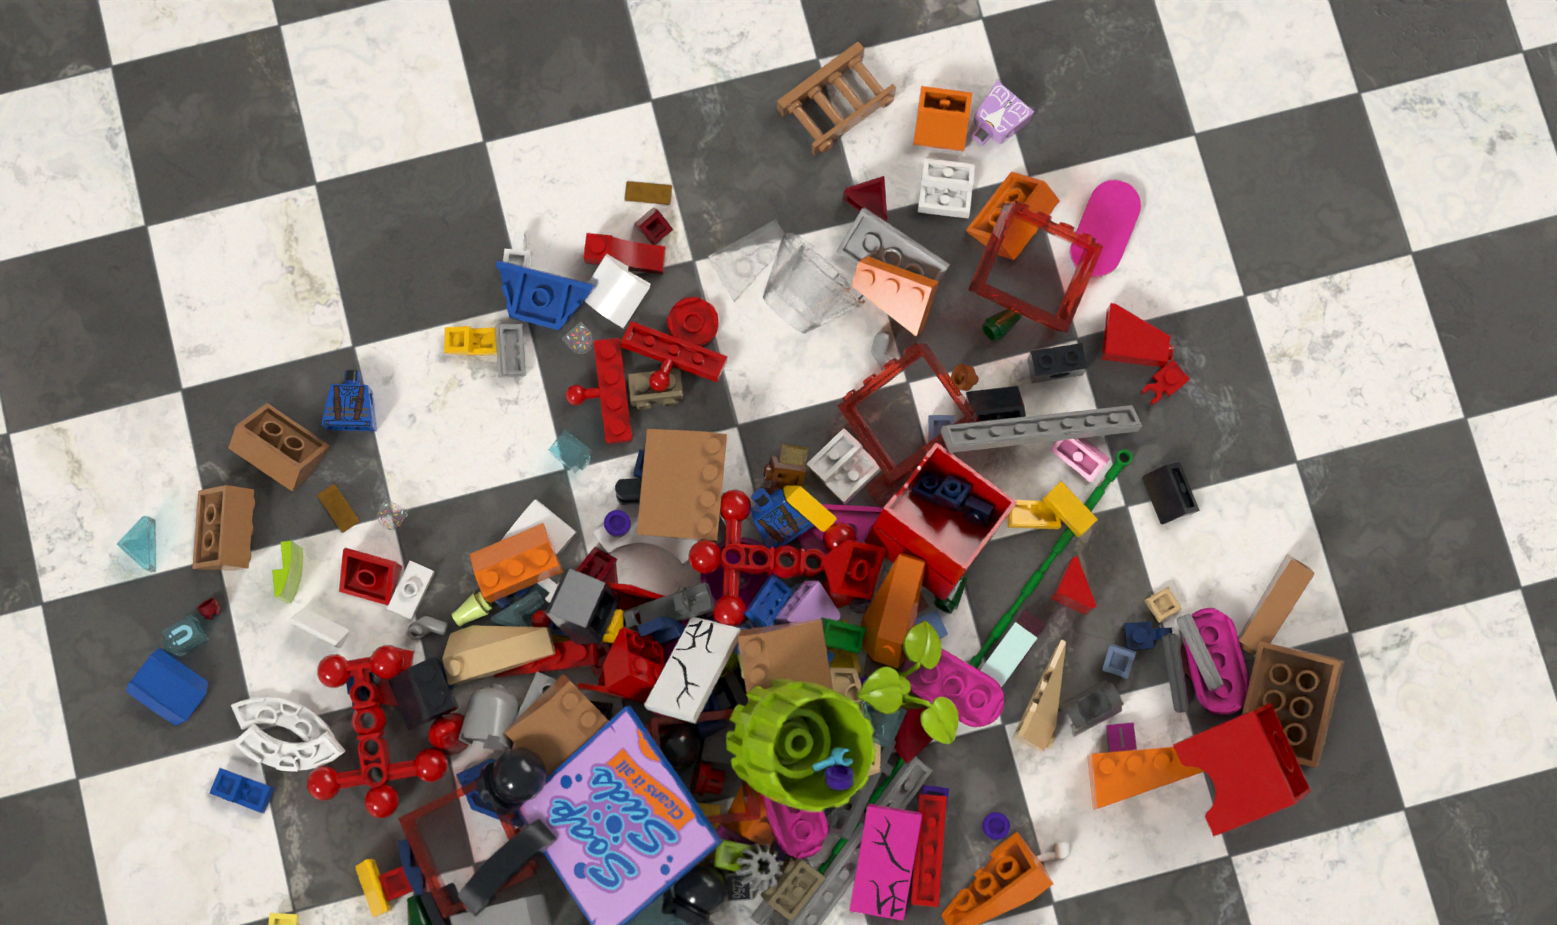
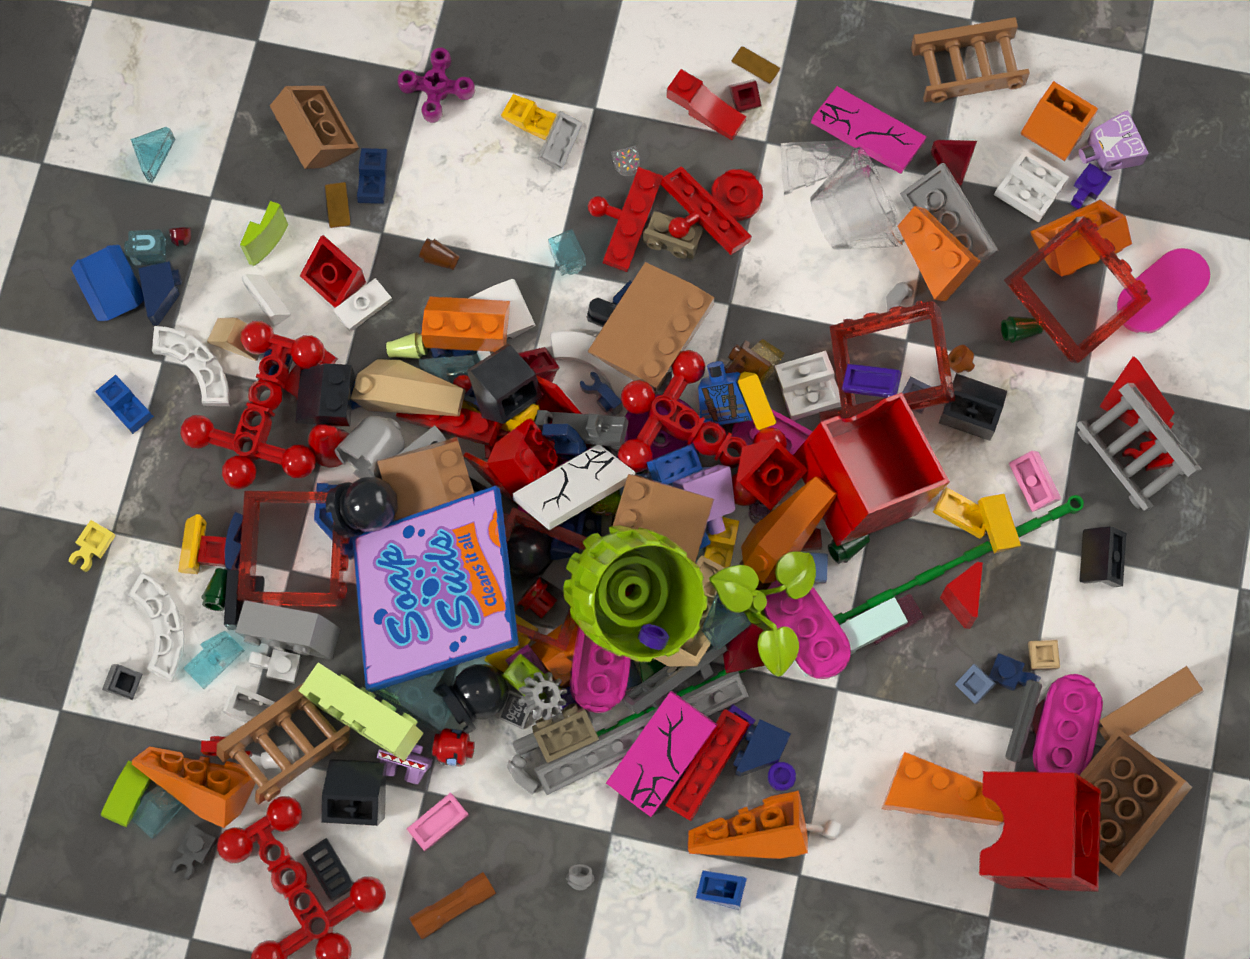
camera: 30 degrees right, 5 degrees down
medium nougat slope [192,485,255,571] -> none
white tile [233,724,345,772] -> none
torso [322,370,377,432] -> none
clear tile [377,498,410,530] -> none
light grey arm [407,616,448,640] -> none
black slope [457,819,558,917] -> none
blue wing [496,260,595,330] -> none
white plate [503,231,532,268] -> none
white slope [585,254,650,328] -> none
dark purple tile [604,510,631,537] -> none
medium azure hand [811,748,853,772] -> none
green tile [820,617,866,654] -> none
dark blue slope [912,471,972,508] -> none
light grey tile [940,405,1142,453] -> none
dark blue plate [947,495,994,528] -> none
tan wedge [1012,639,1066,752] -> none
black brick [1027,343,1087,383] -> none
dark grey piece [1058,680,1124,737] -> none
magenta tile [1105,723,1137,752] -> none
light grey axle [1177,614,1223,691] -> none
none -> dark blue slope [138,261,182,326]
none -> tan slope [207,318,260,361]
none -> dark blue slope [357,148,388,204]
none -> magenta gear [398,47,475,123]
none -> reddish brown cone [419,238,460,271]
none -> dark blue plate [580,371,623,416]
none -> dark blue slope [733,719,791,777]
none -> dark pink tile [811,86,927,174]
none -> dark purple tile [842,364,902,398]
none -> dark purple plate [1070,163,1112,209]
none -> light grey fence [1076,383,1202,511]

